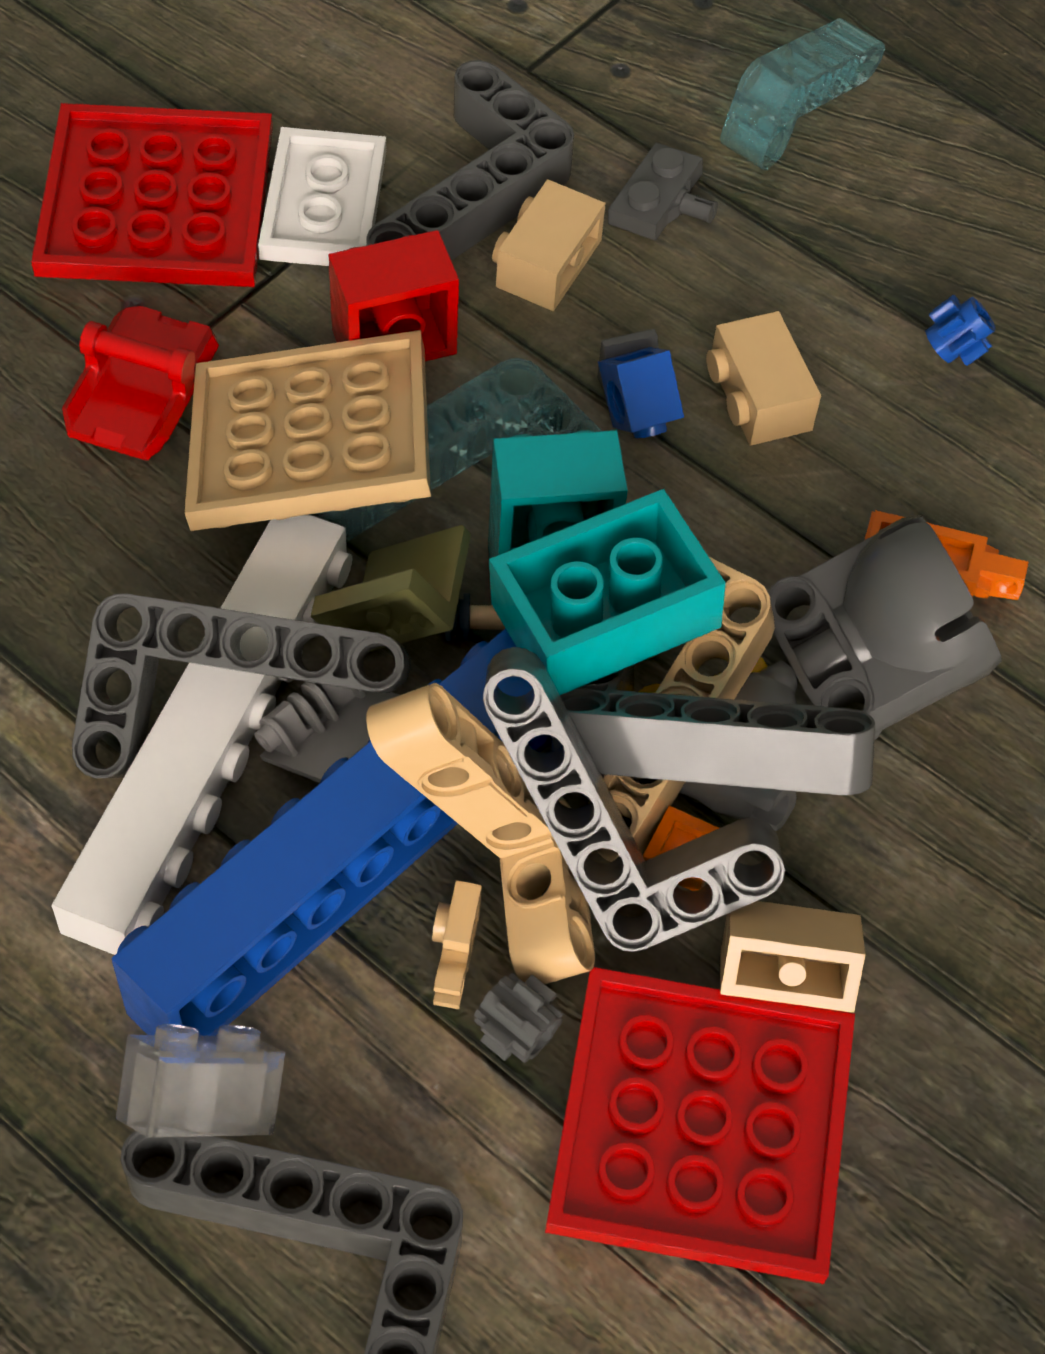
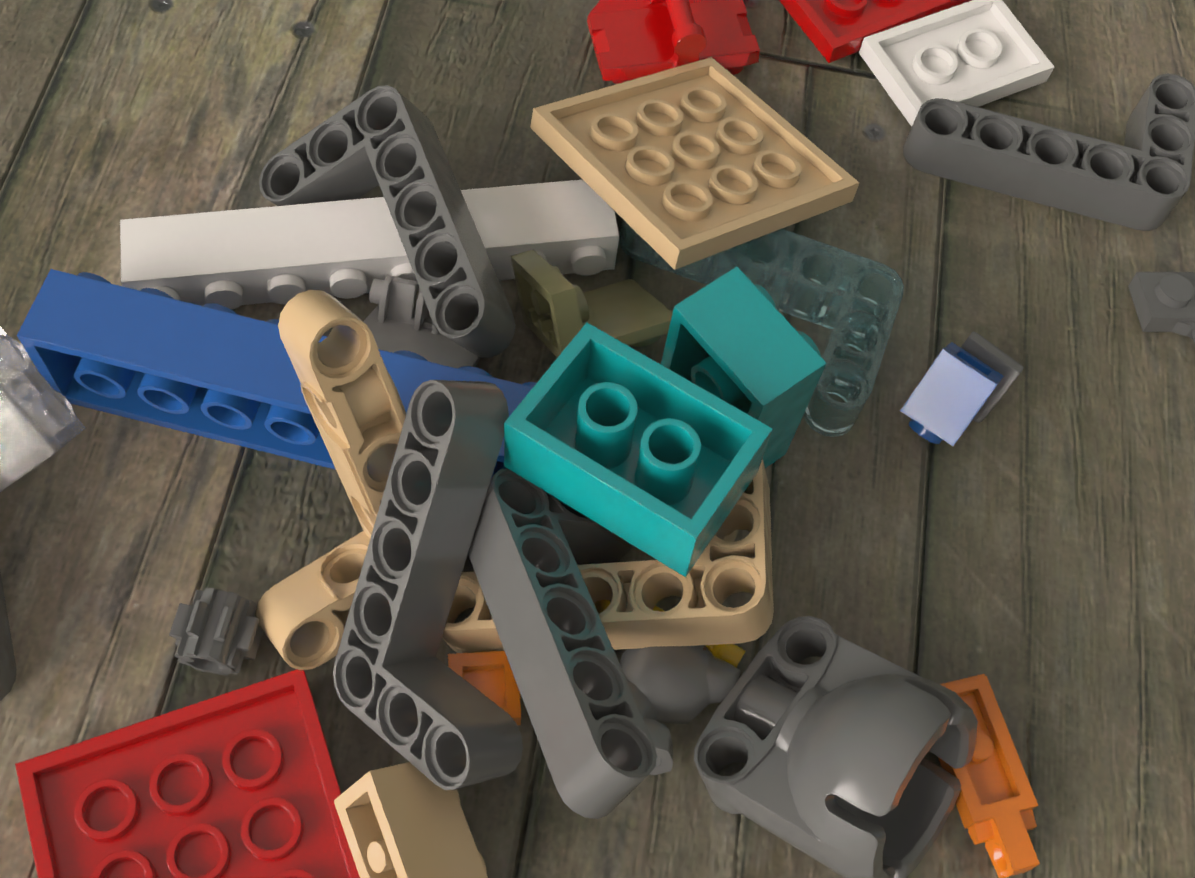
camera: 55 degrees right, 5 degrees up
red brick [328,230,459,362] -> none
tan plate [432,880,482,1009] -> none
tan brick [492,179,606,311] -> none
tan brick [706,311,821,446] -> none

